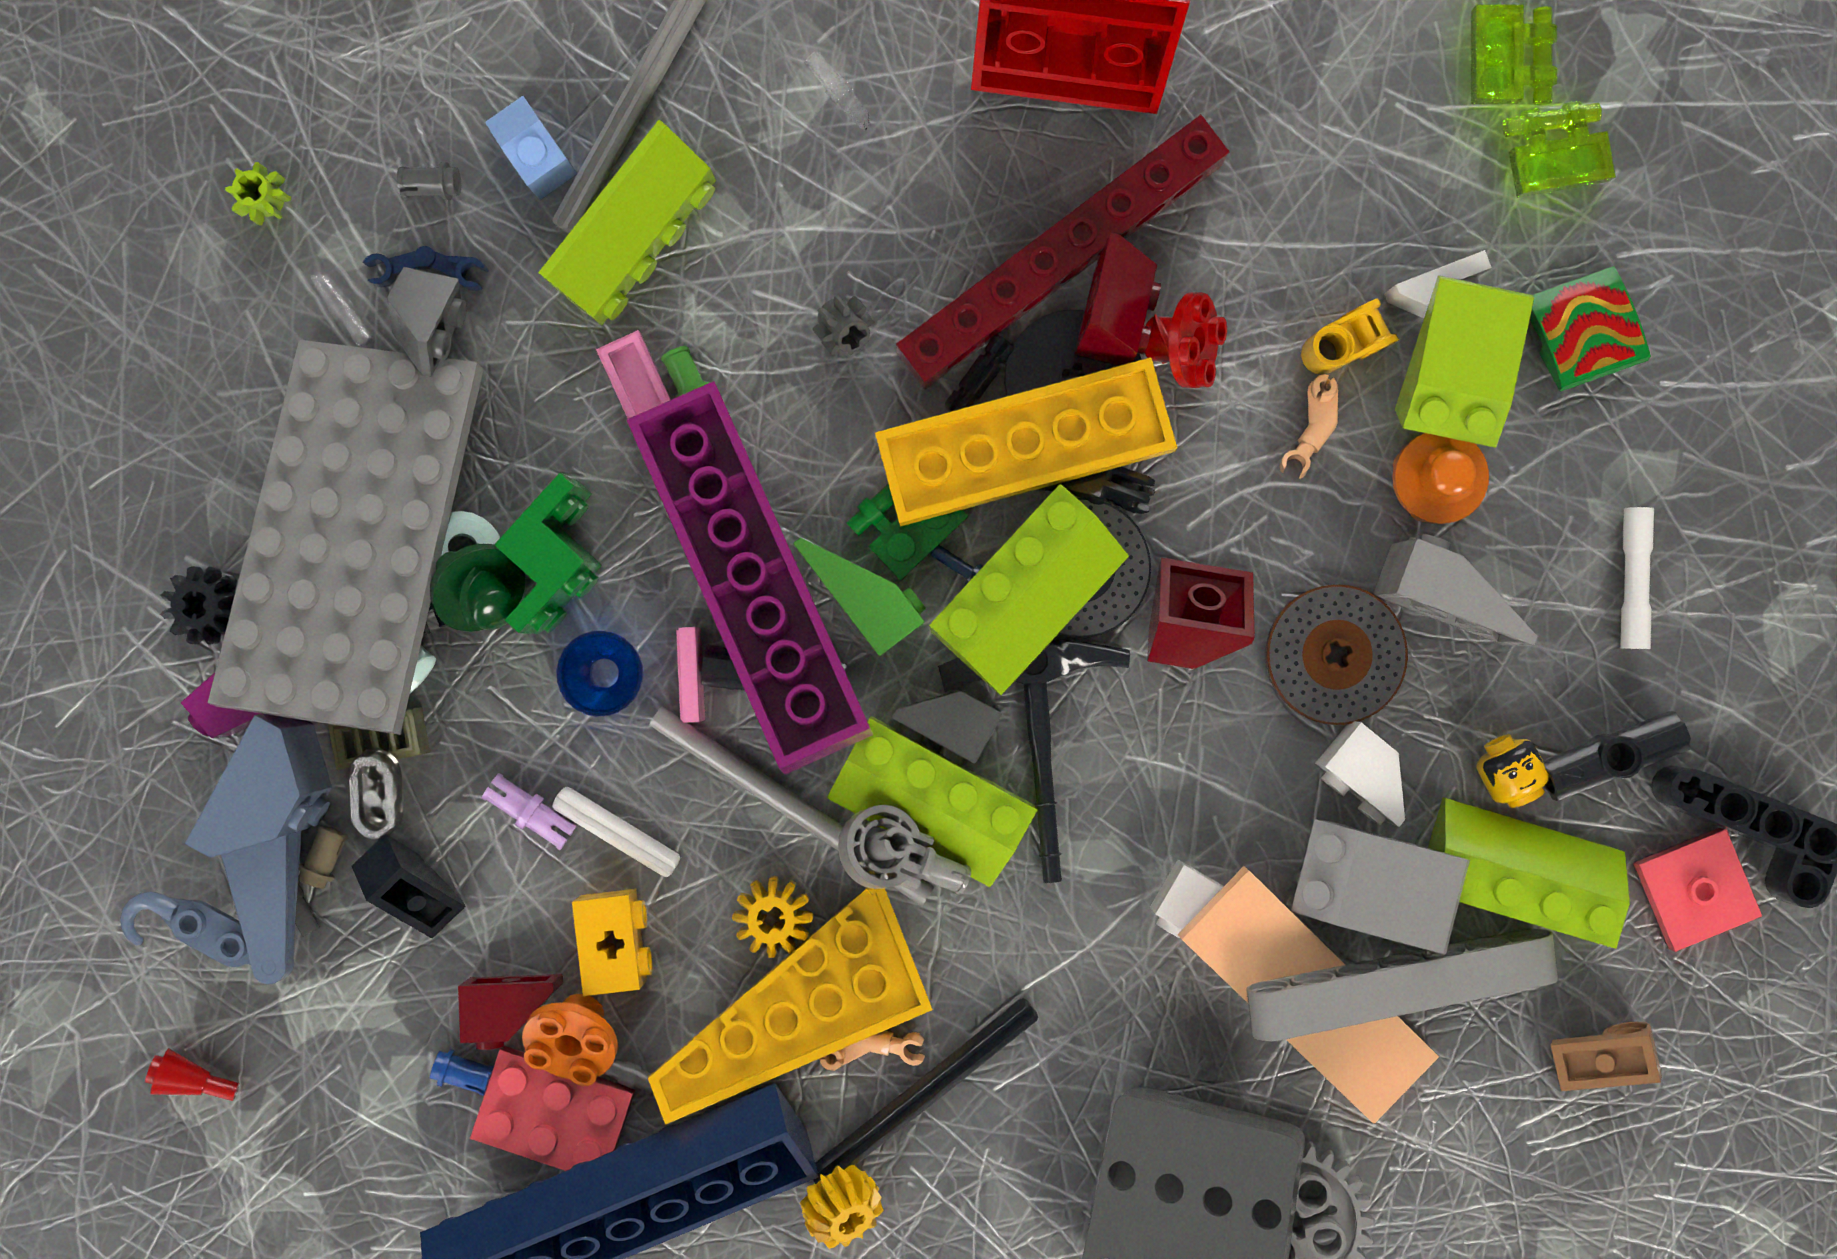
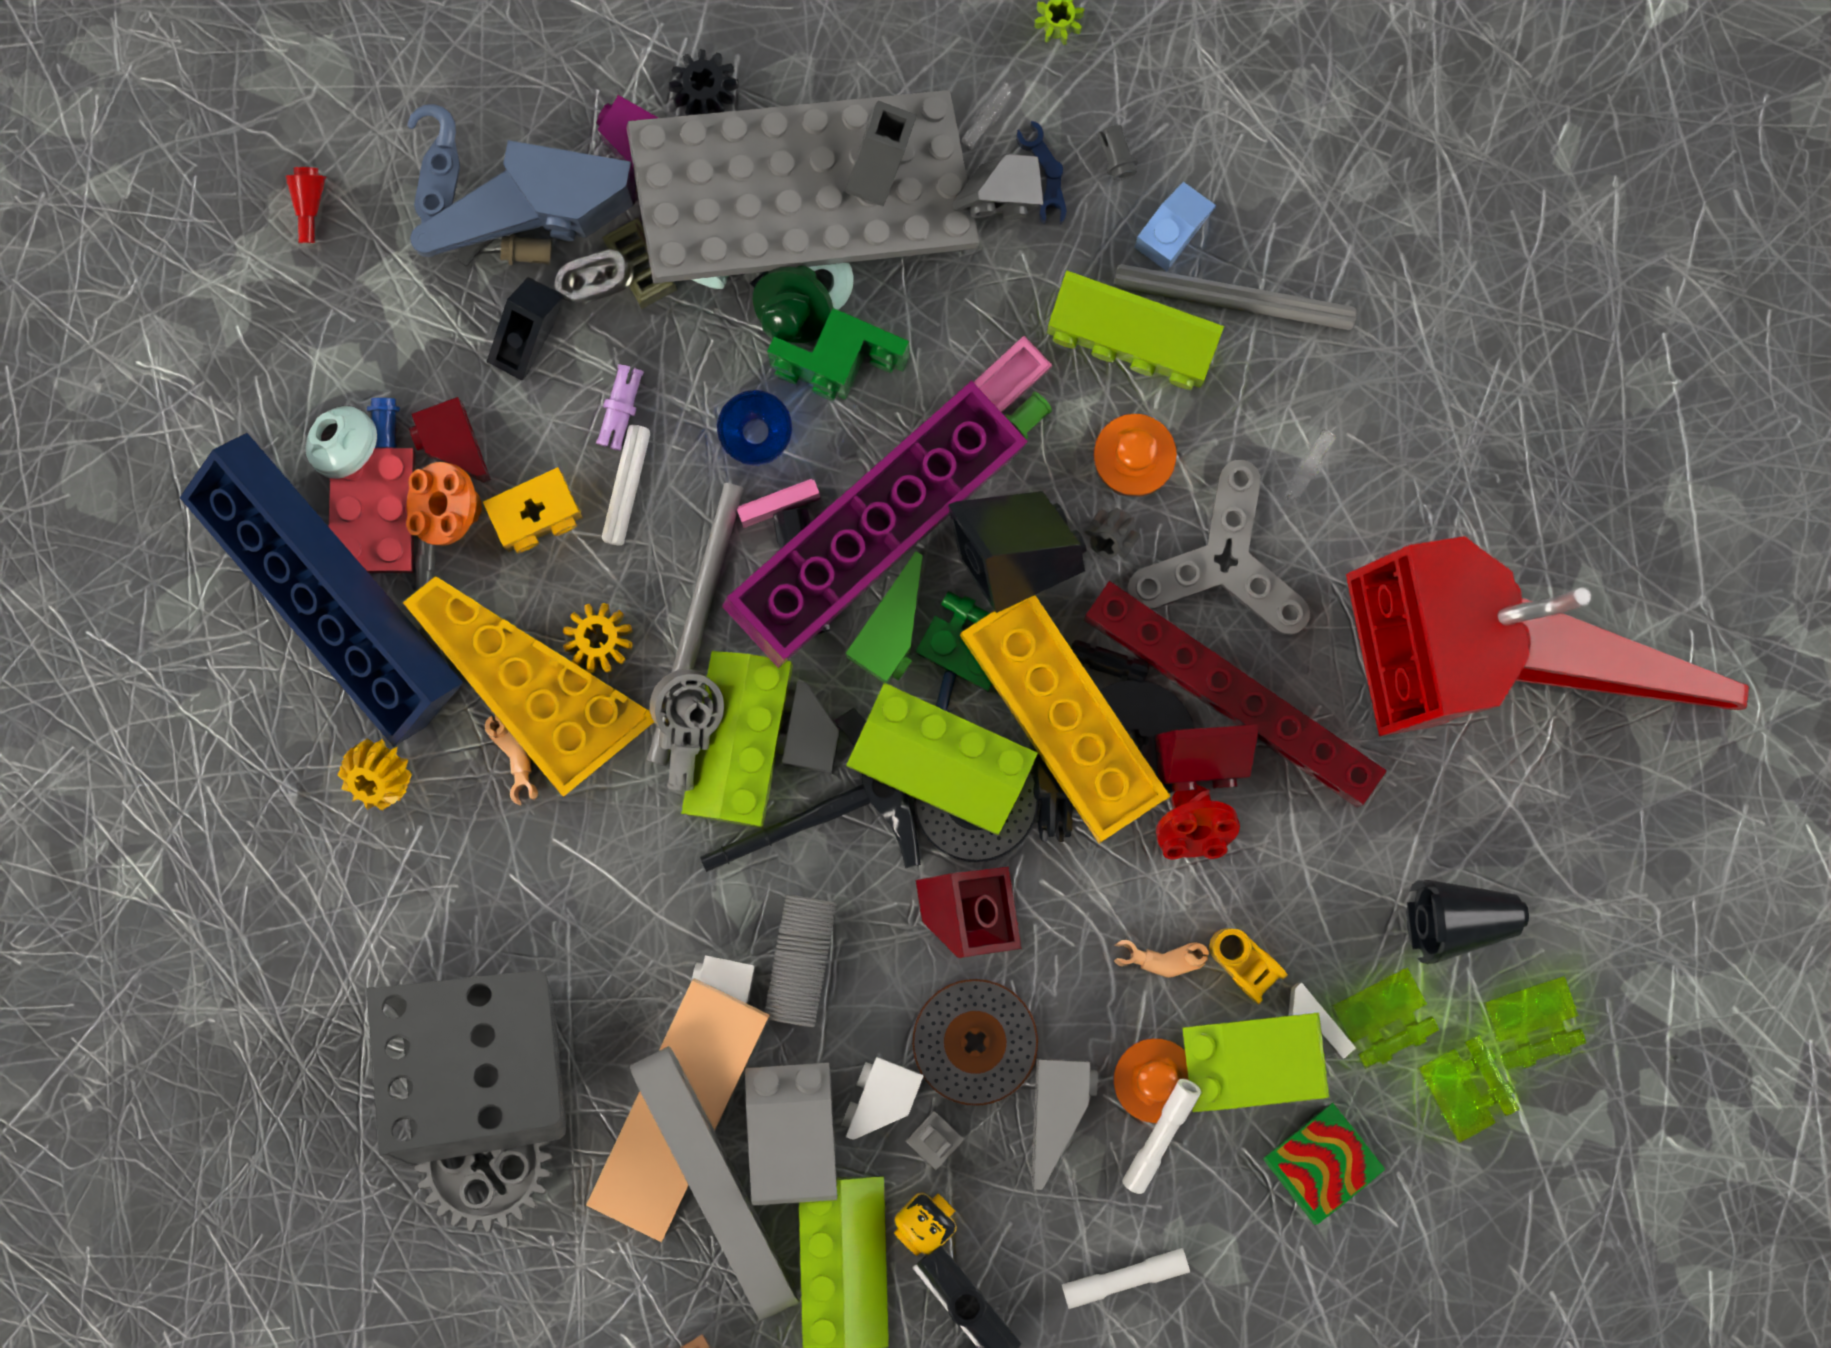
camera: 70 degrees right, 5 degrees down
black axle [813,998,1038,1184] -> none
none -> light aqua piece [305,406,377,479]
none -> light grey piece [764,894,838,1027]
none -> dark grey slope [845,100,917,206]
none -> light grey tile [905,1110,965,1170]
none -> black slope [948,491,1087,613]
none -> orange plate [1094,414,1177,497]
none -> white piece [1122,1079,1201,1194]
none -> light grey piece [1127,460,1310,636]
none -> clear neon green plate [1331,967,1439,1069]
none -> black cone [1406,880,1529,964]

